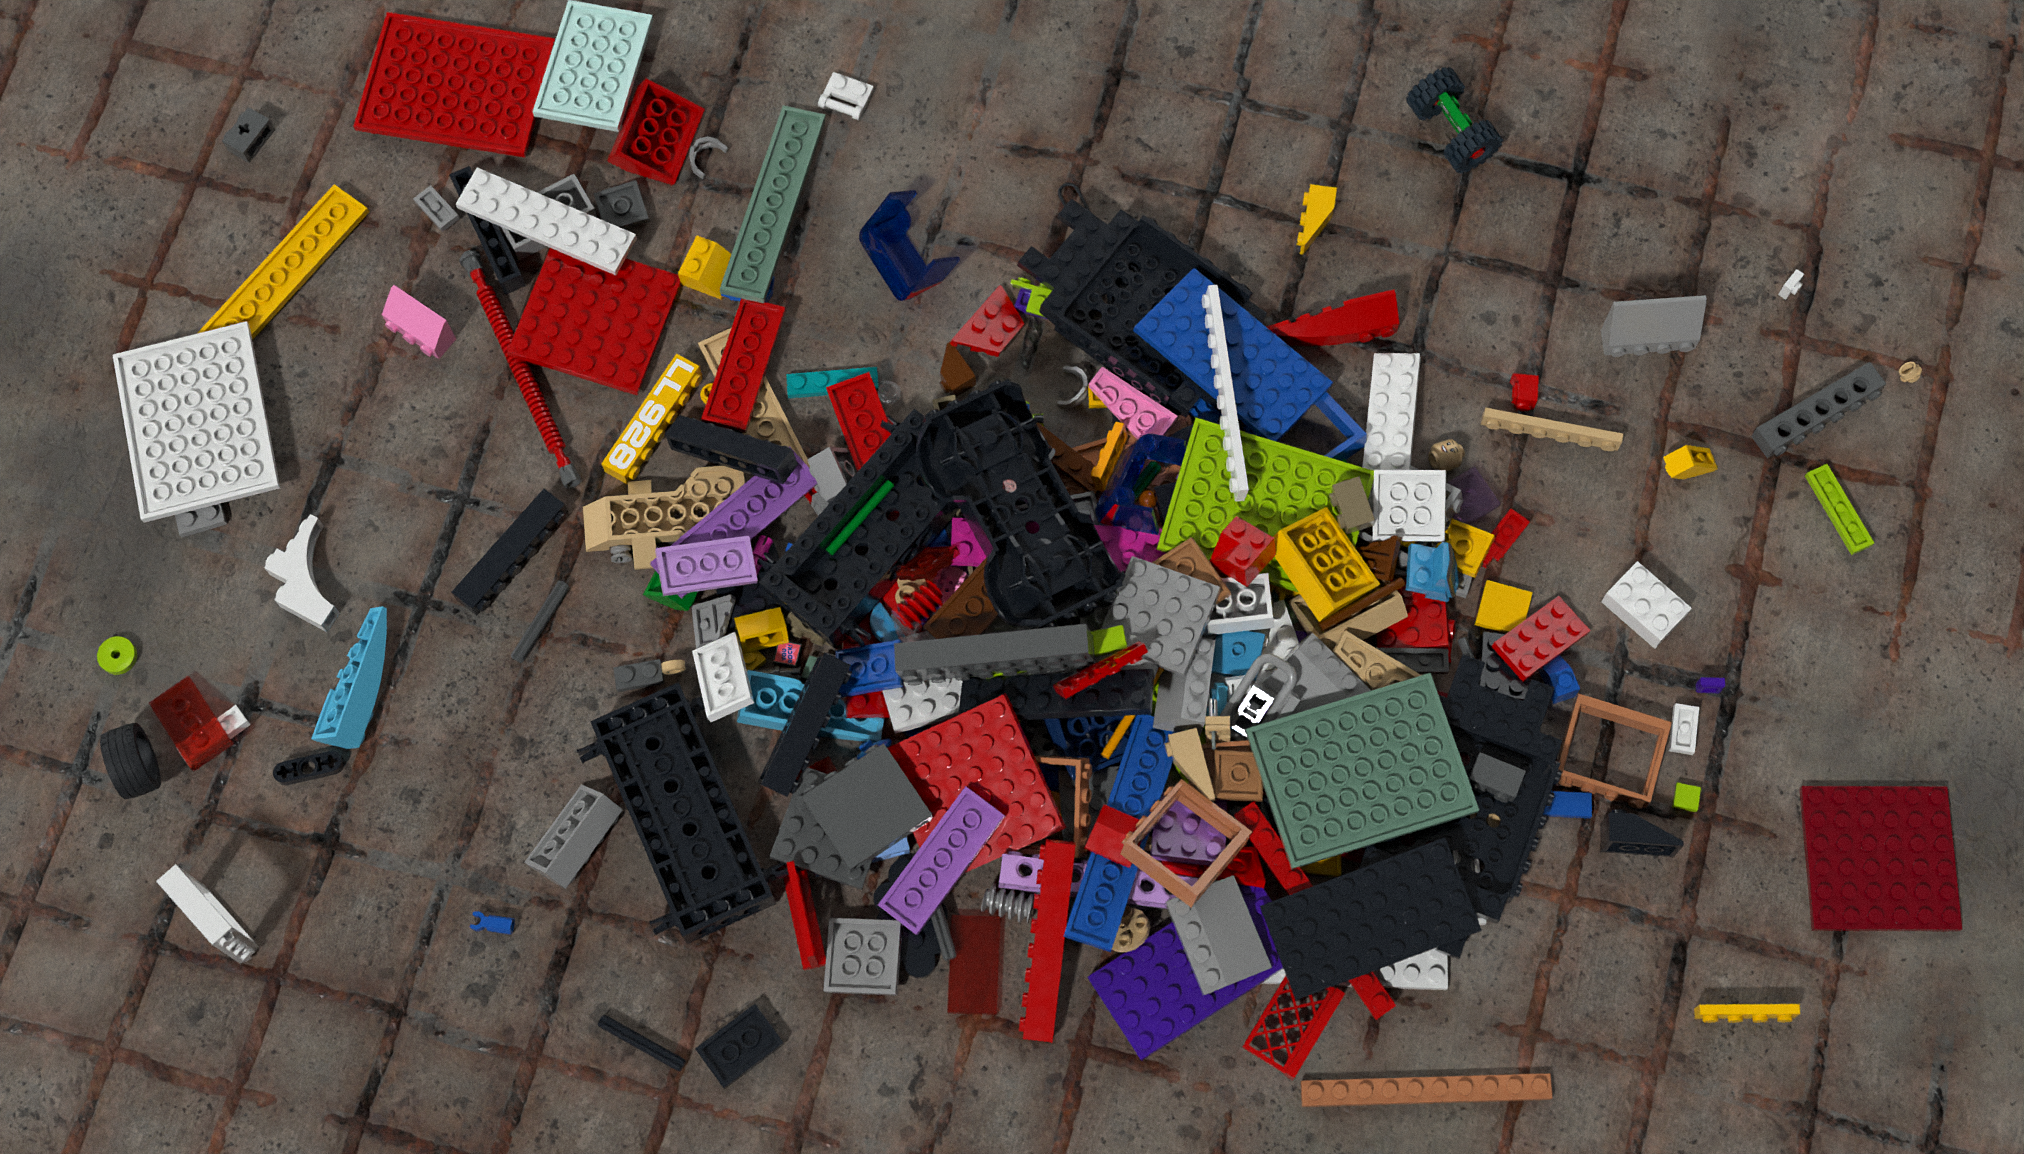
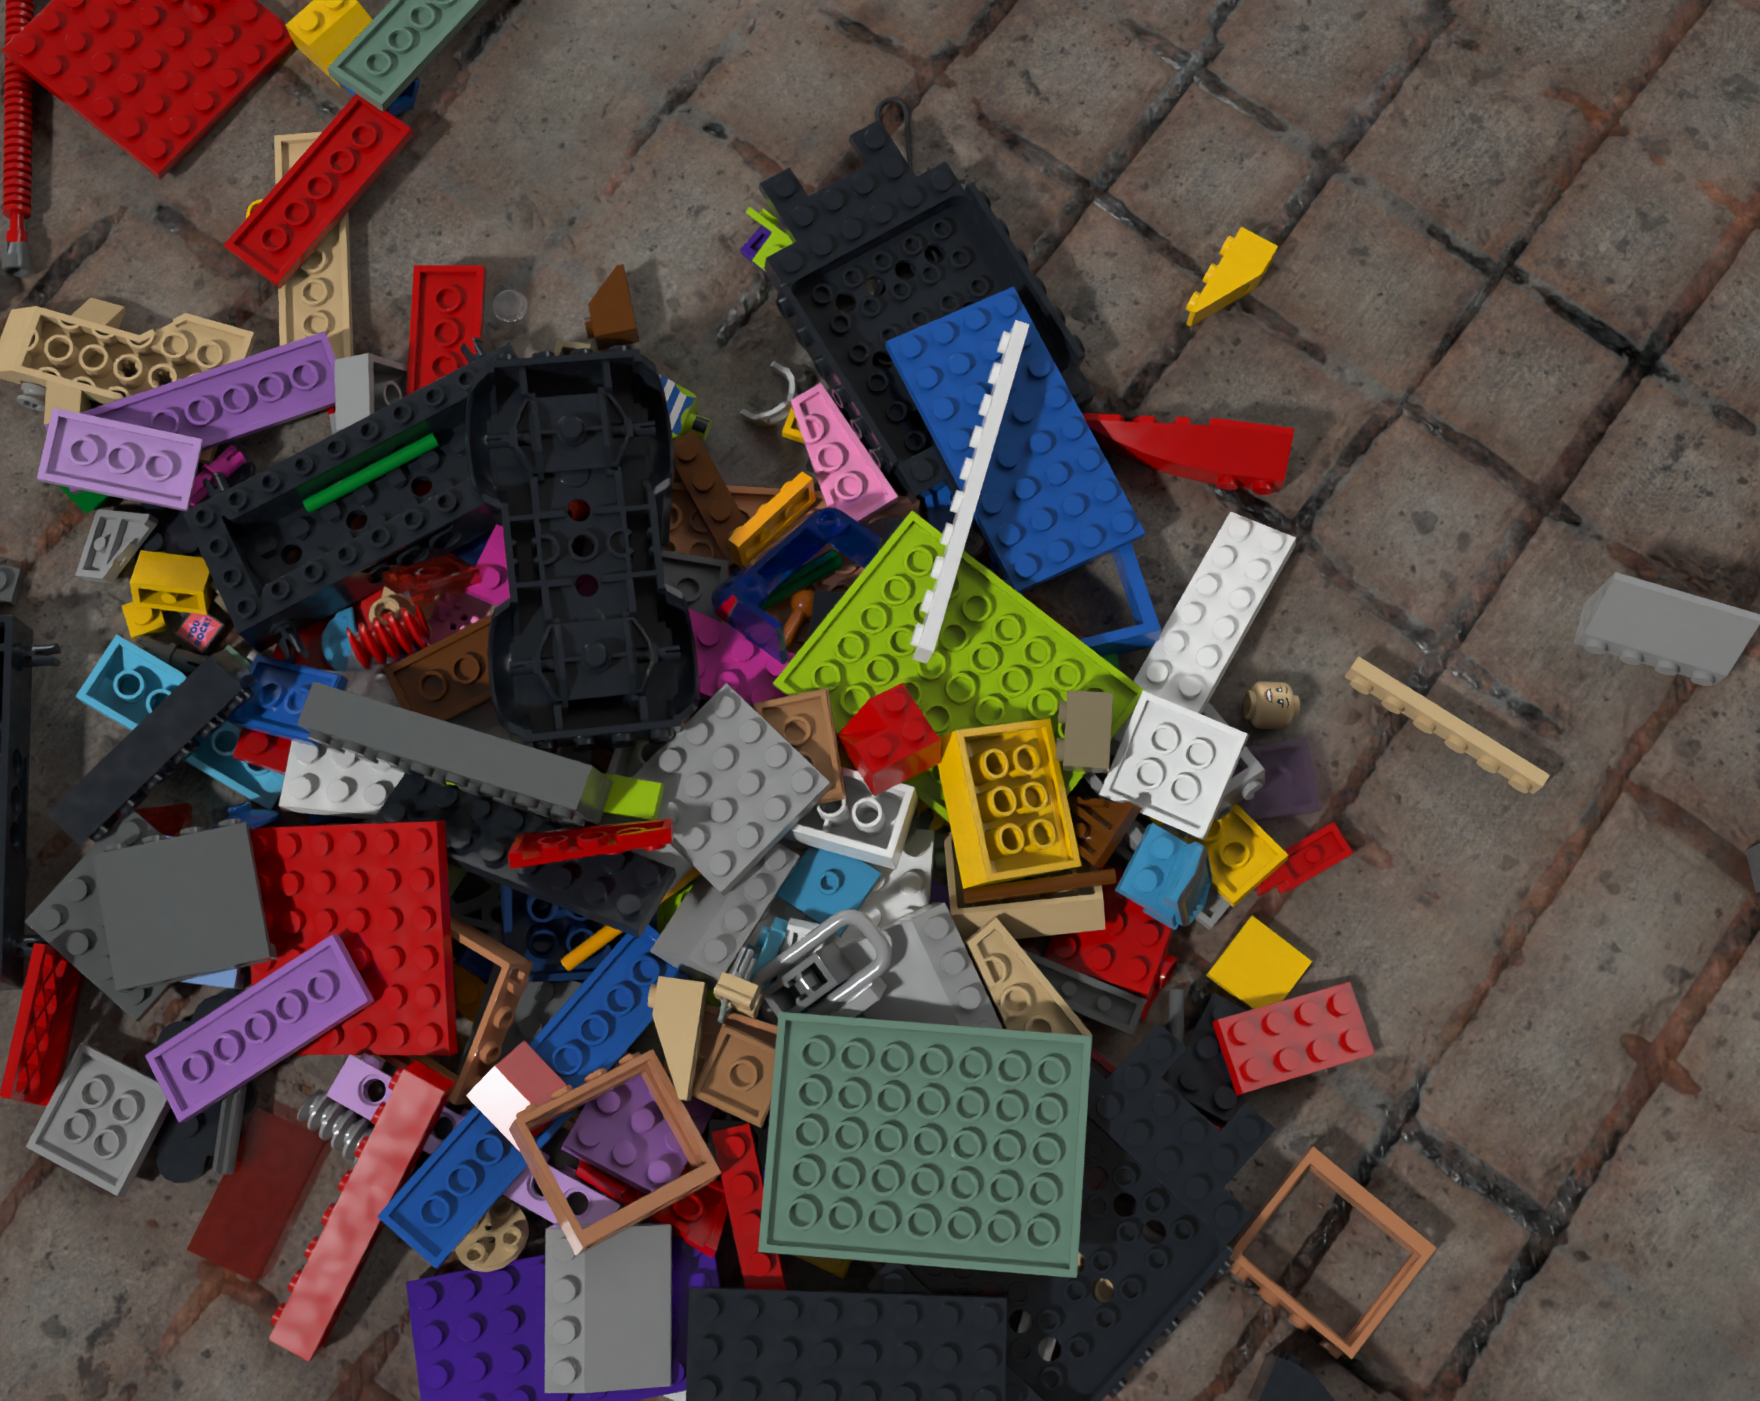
camera: 20 degrees right, 5 degrees up
yellow brick [601,353,702,485] -> none
tan tile [661,660,686,674] -> none
black brick [665,415,798,484] -> none
white plate [692,632,754,722] -> none
teal plate [786,367,879,399] -> none
clear blue windscreen [859,190,960,301] -> none
red wing [950,285,1024,357] -> none
black plate [1406,67,1503,174] -> none
dark grey brick [1468,752,1526,803] -> none
red window [1510,373,1539,411] -> none
blue slope [1539,655,1580,704] -> none
blue tile [1543,791,1592,819] -> none
white brick [1601,561,1692,649] -> none
yellow slope [1663,445,1718,480] -> none
white plate [1669,703,1699,755] -> none
lime tile [1672,782,1701,812] -> none
dark purple tile [1696,677,1725,694] -> none

